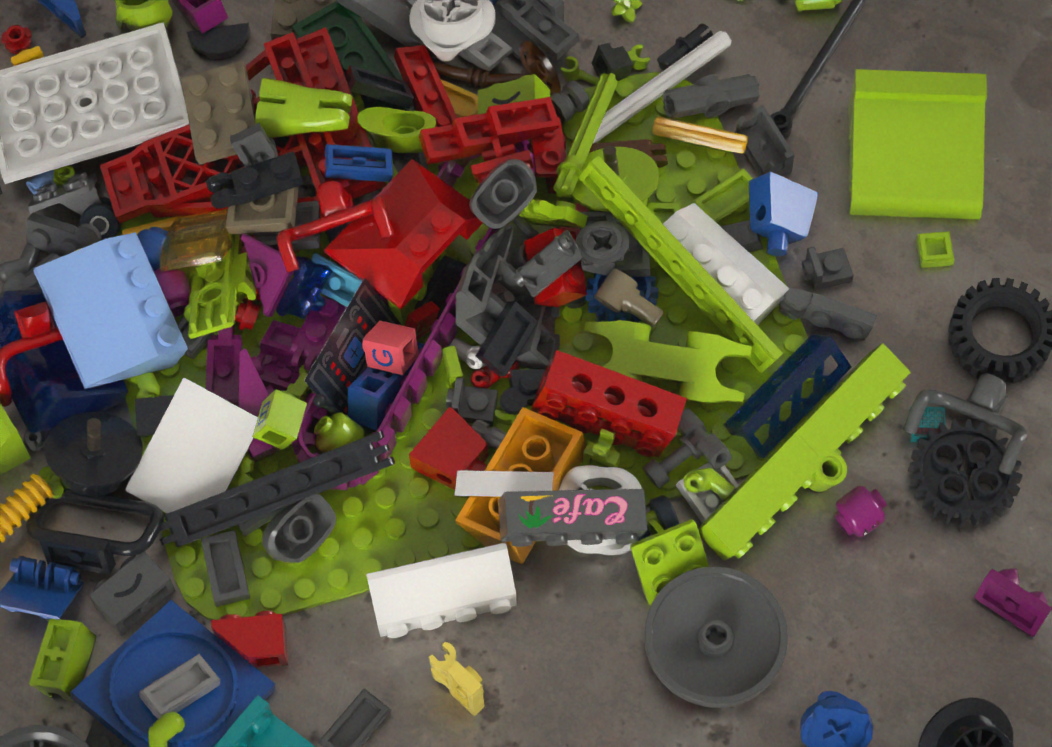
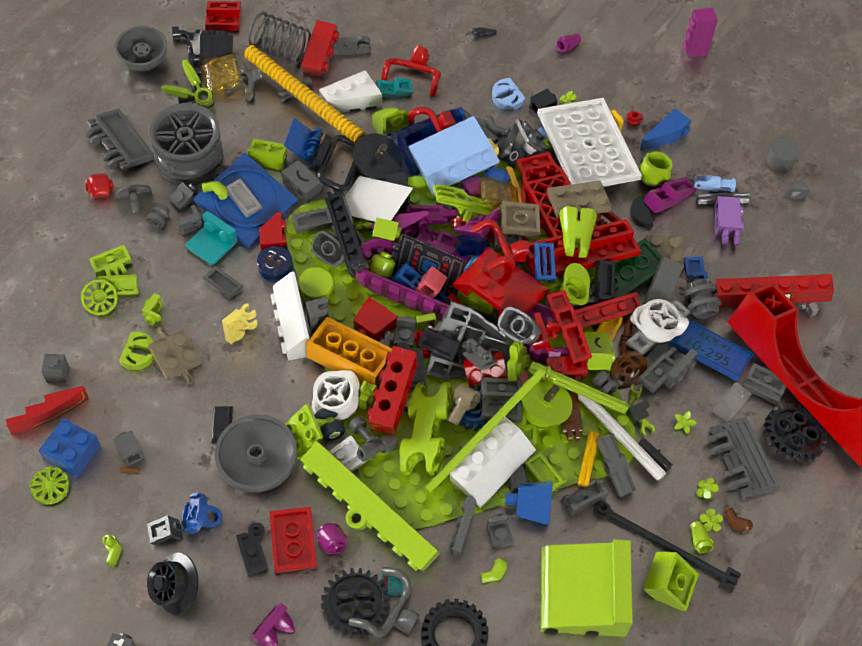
camera: 85 degrees right, 5 degrees down
black hinge [206,151,304,209] -> none
dark grey bracket [230,123,278,167] -> none
white sticker [454,470,554,497] -> none
dark grey brick [498,489,647,547] -> none
dark grey gear [576,221,630,268] -> none
lime arm [683,468,735,500] -> none
fence [724,334,852,458] -> none
lime tile [916,231,955,268] -> none
none -> black tile [211,406,233,443]
none -> black hinge [236,523,268,576]
none -> clear blue head [257,245,293,282]
none -> red plate [269,507,317,573]
none -> lime head [298,267,334,302]
none -> dark grey hinge [306,297,329,335]
none -> lime arm [480,558,507,583]
none -> lime slope [643,552,699,611]

